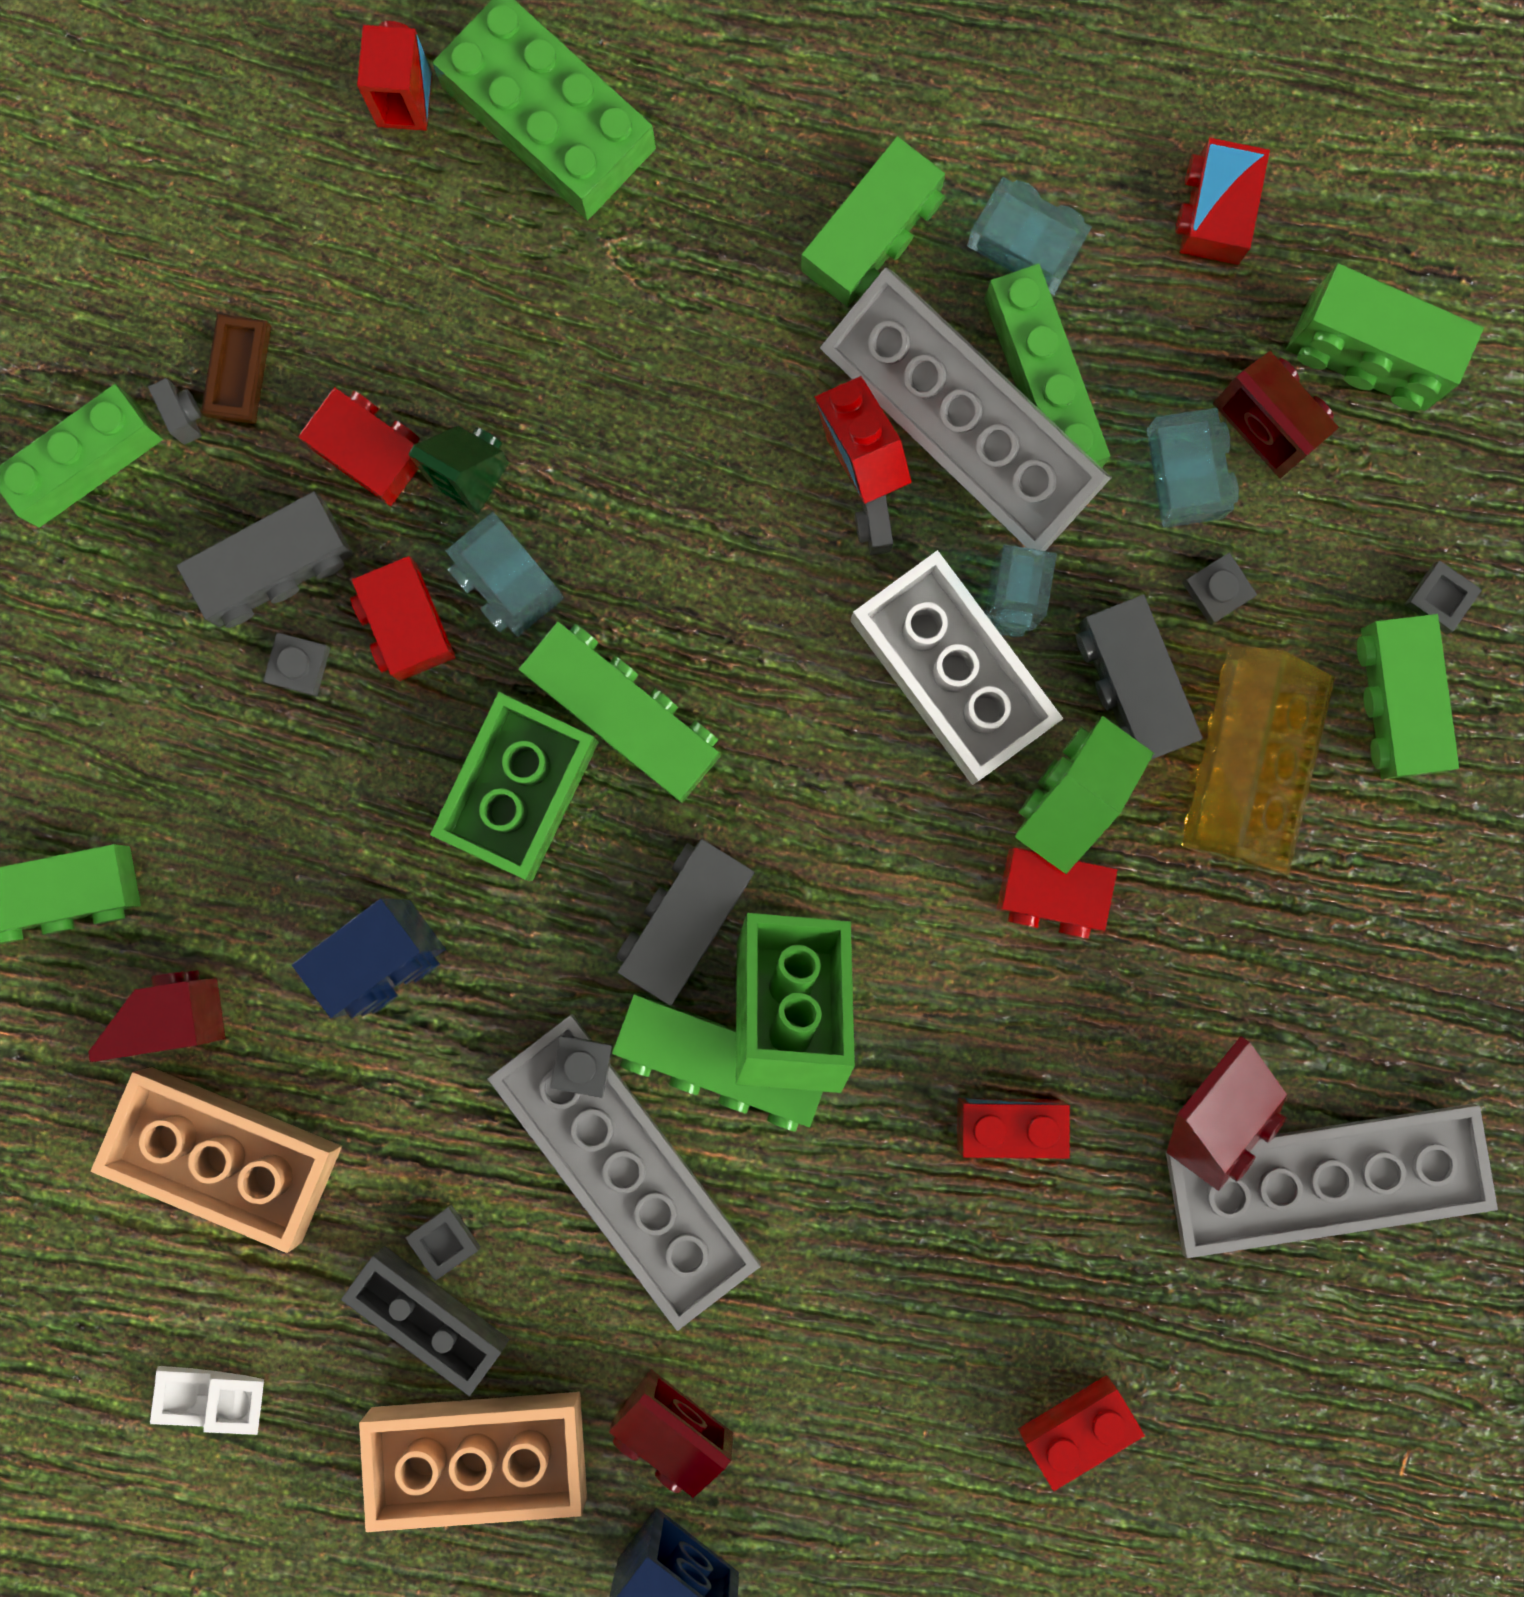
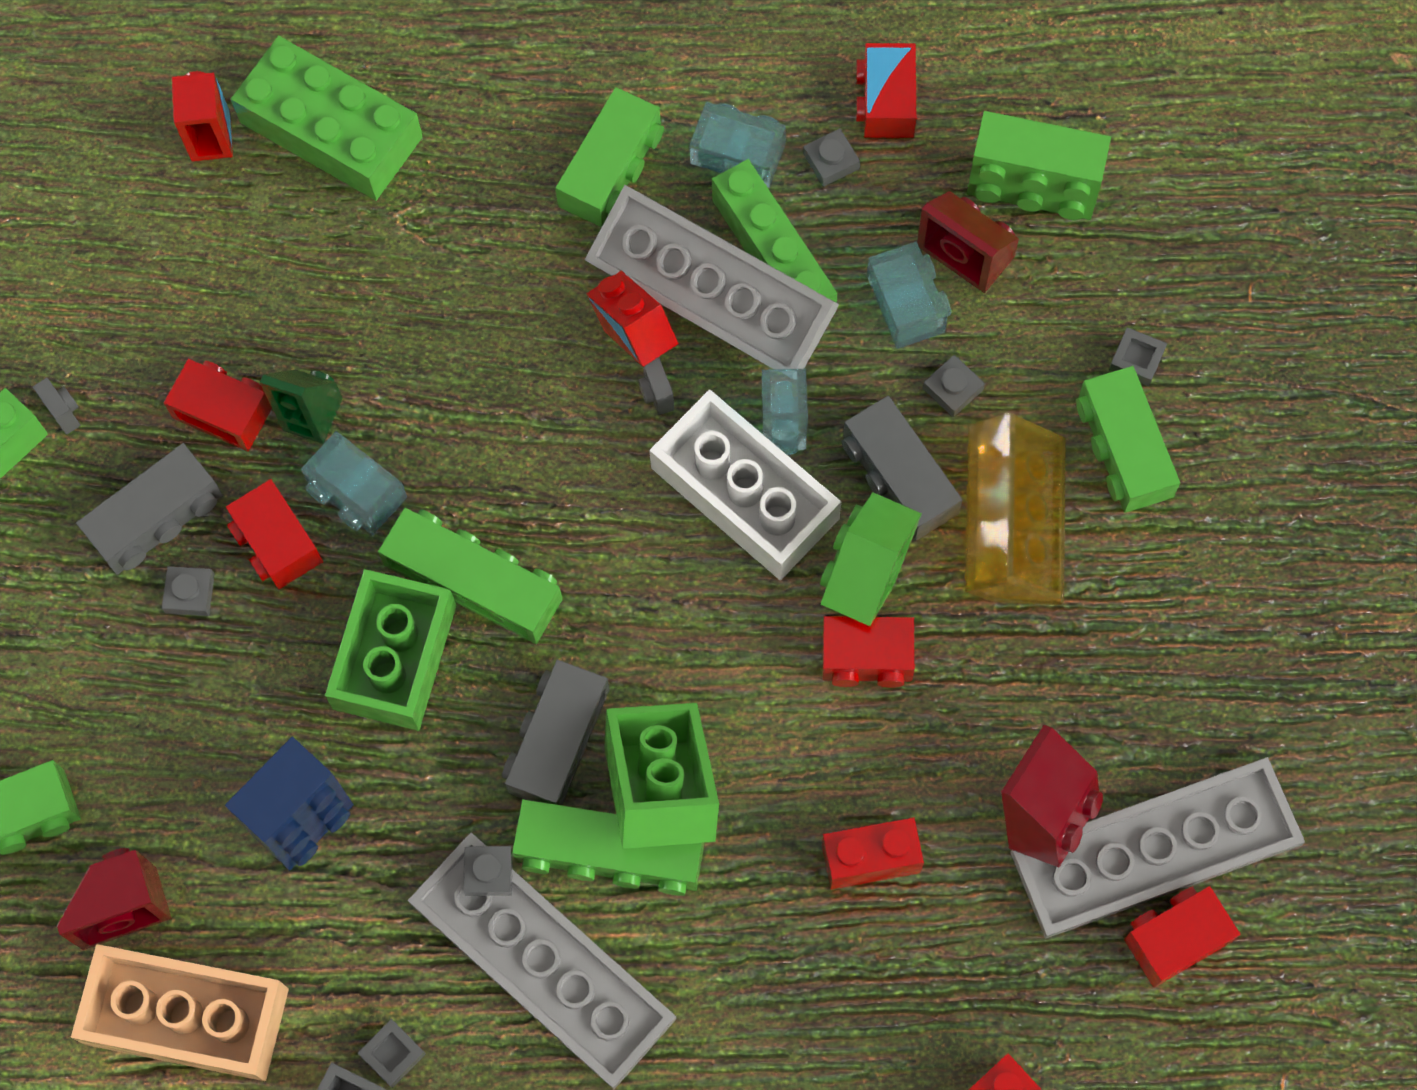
camera: 10 degrees left, 15 degrees down
reddish brown tile [201,314,272,424] -> none
none -> dark grey plate [803,128,860,187]
none -> red brick [1124,886,1241,988]

